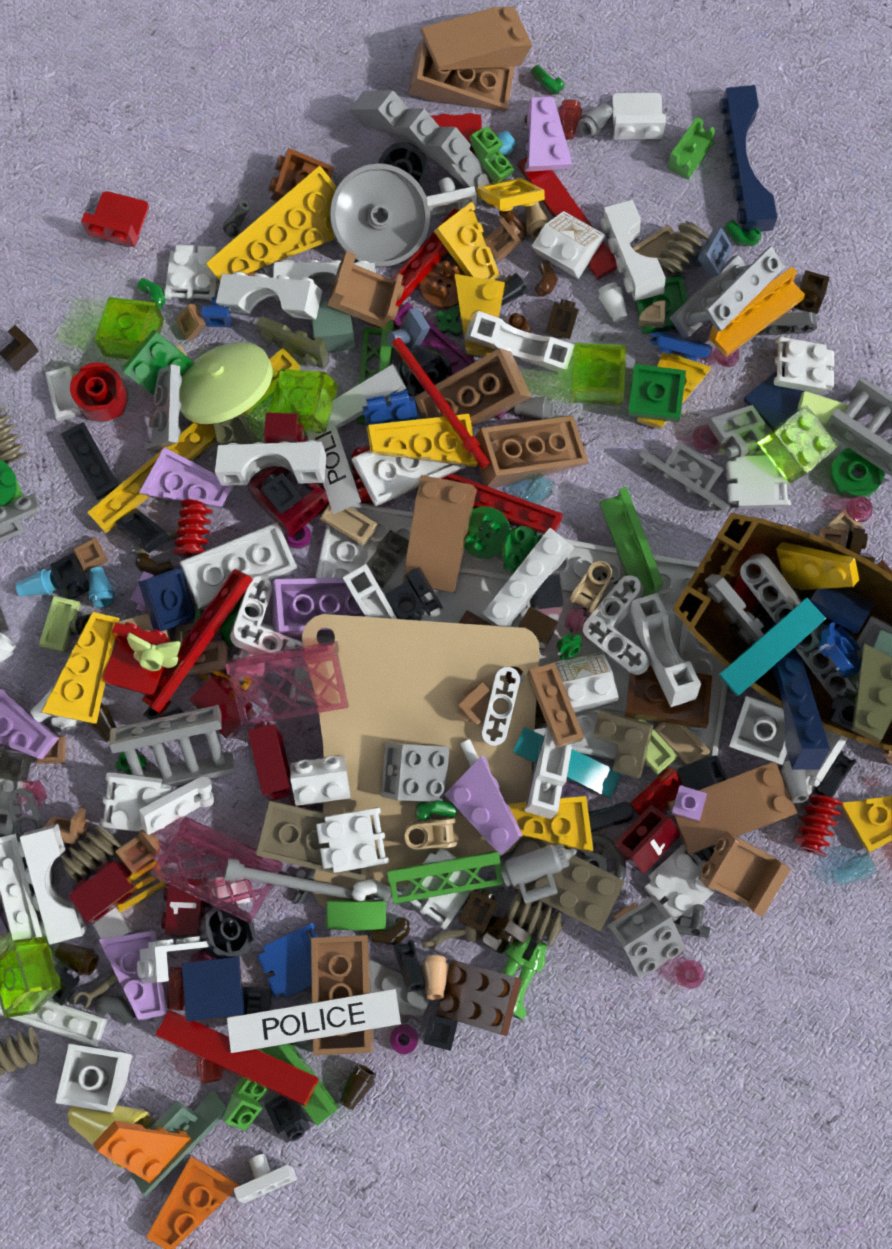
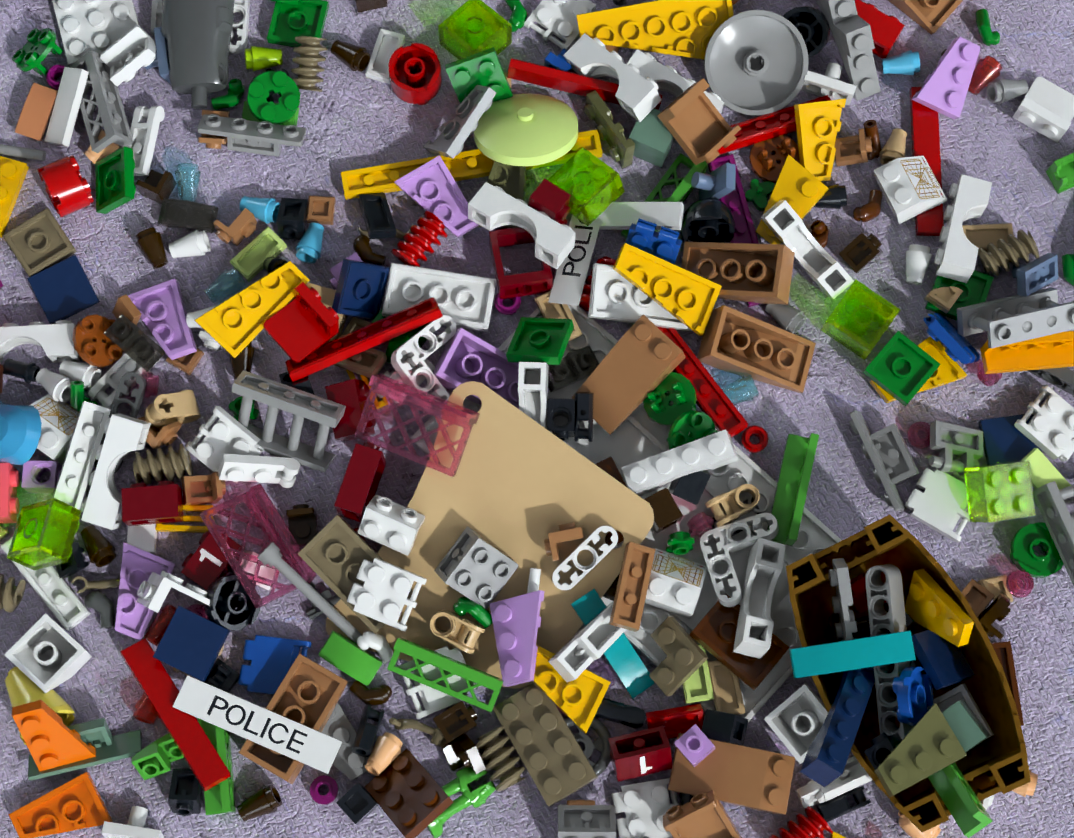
camera: 25 degrees right, 0 degrees up
black plate [61,422,119,500] -> none
yellowish green animal [127,633,181,671] -> none
medium nougat tile [175,304,206,340] -> none
black bracket [260,473,302,515] -> none
red bar [391,337,490,469] -> none
bright green slope [470,126,515,184] -> none
yellow plate [476,178,545,211] -> none
light grey piece [500,844,577,904] -> none
light grey cone [779,761,809,803] -> none
none -> tan piece [144,390,201,427]
none -> clear light blue cone [204,267,246,303]
none -> medium nougat bracket [213,208,257,246]
none -> dark brown bracket [286,504,318,547]
none -> dark brown cone [331,40,370,72]
none -> green plate [506,317,574,365]
none -> red tile [507,58,663,110]
none -> red plate [741,426,768,453]

